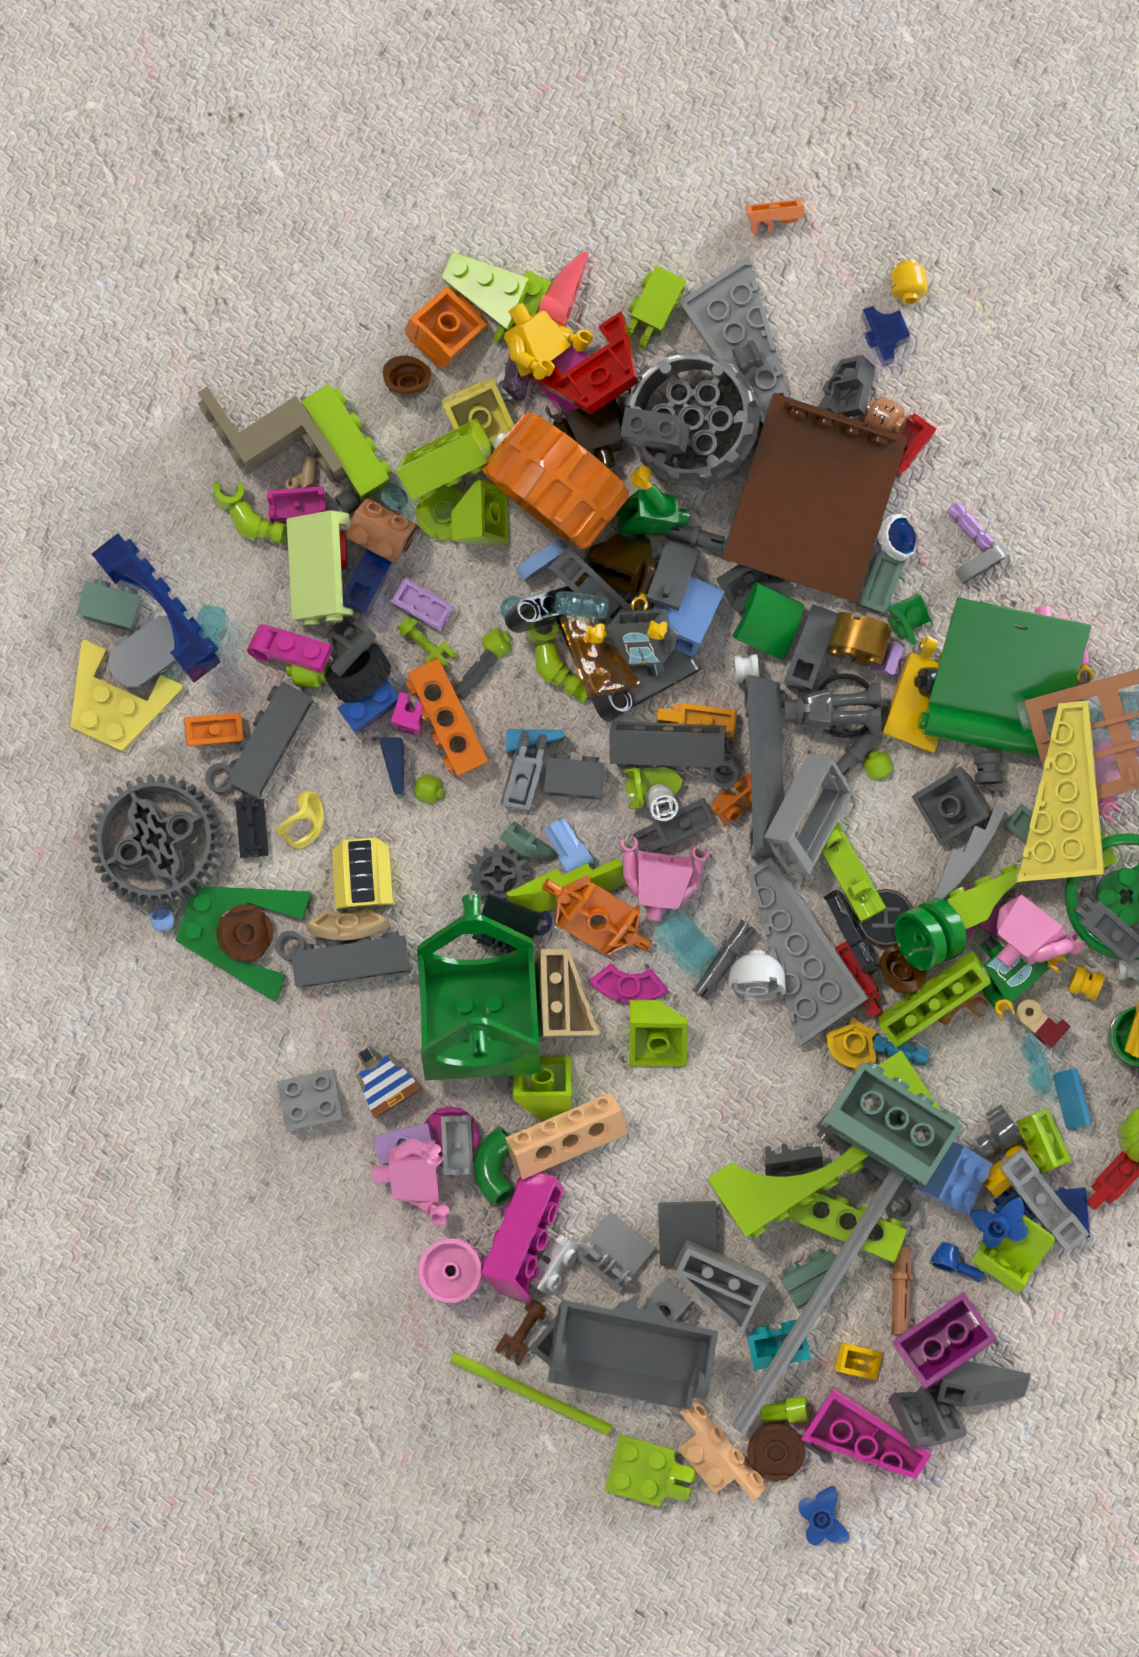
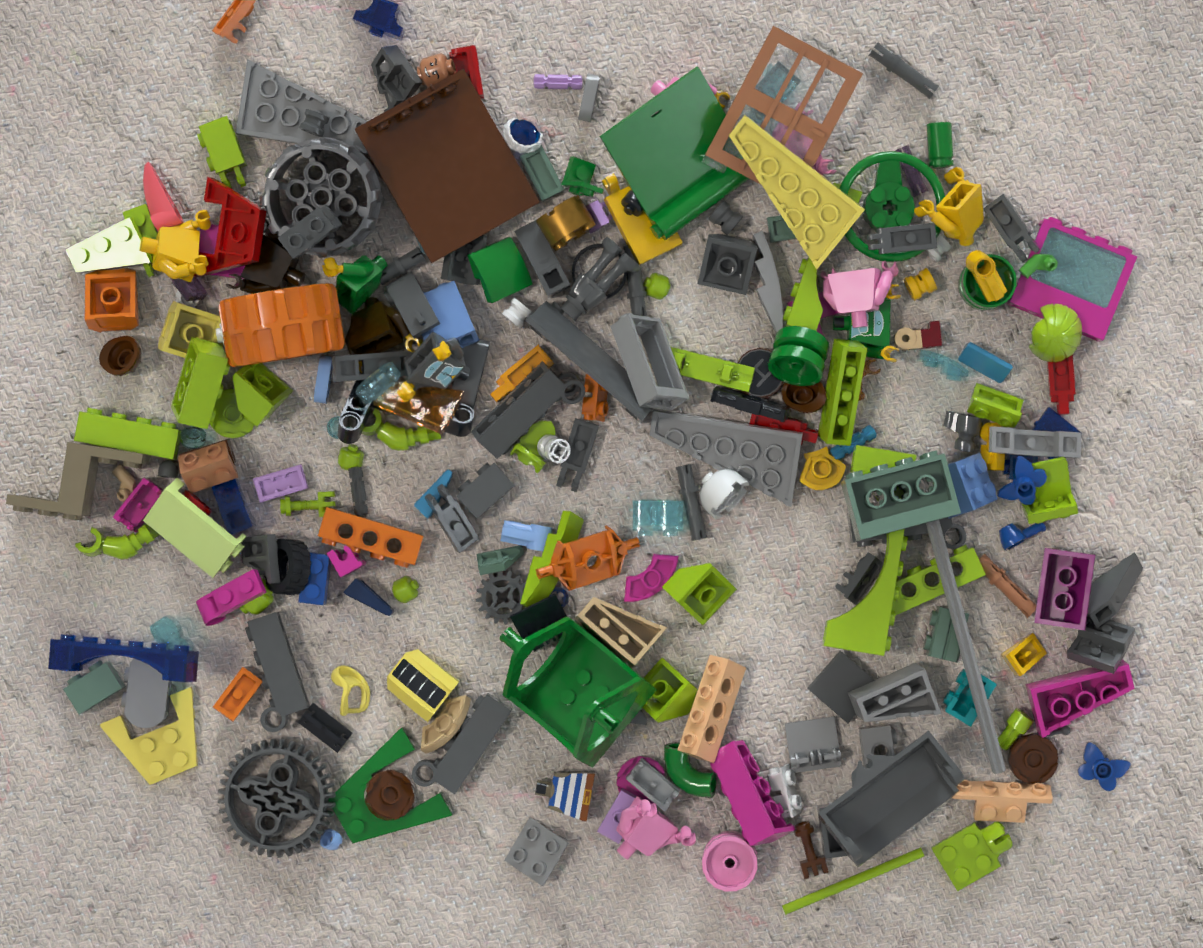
camera: 50 degrees left, 5 degrees up
bright pink torso [620,837,709,921] -> none

